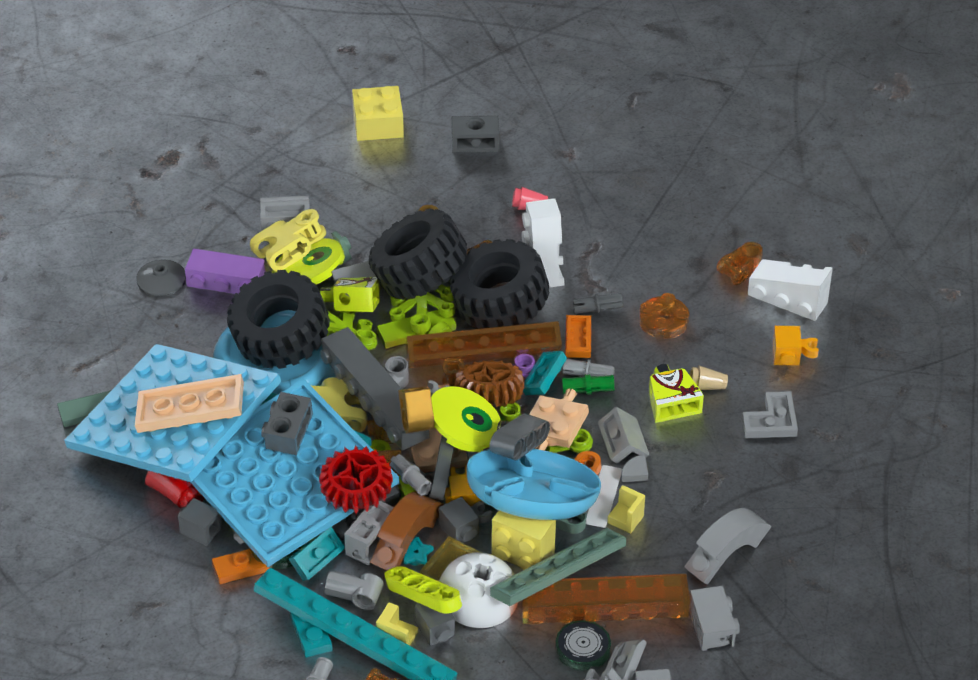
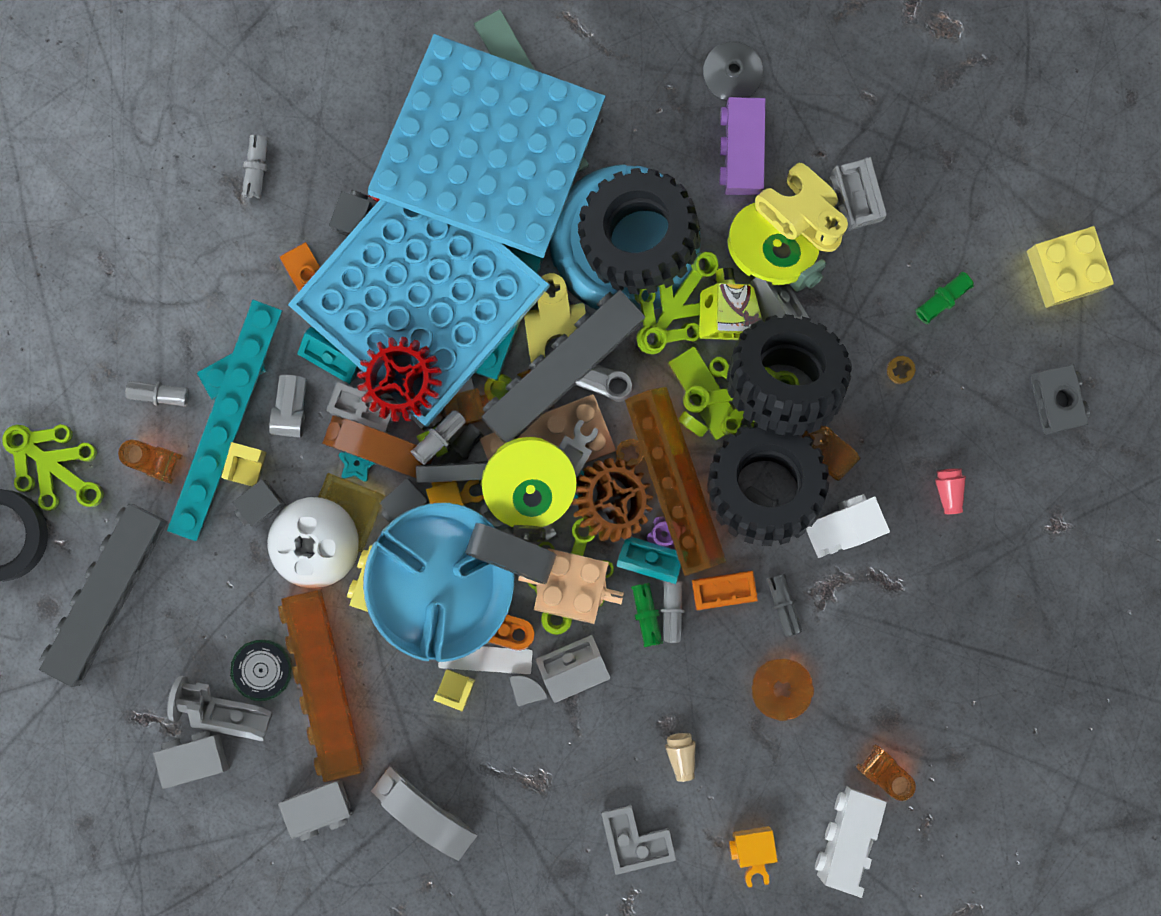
camera: 80 degrees right, 40 degrees up
light nougat plate [135,374,244,433] -> none
dark grey brick [261,392,313,455] -> none
neon yellow beam [384,566,462,614] -> none
pearl gold piece [398,386,434,434] -> none
sand green tile [490,528,626,606] -> none
neon yellow torso [649,364,704,423] -> none
none -> light grey pin [241,134,269,199]
none -> green pin [915,271,974,324]

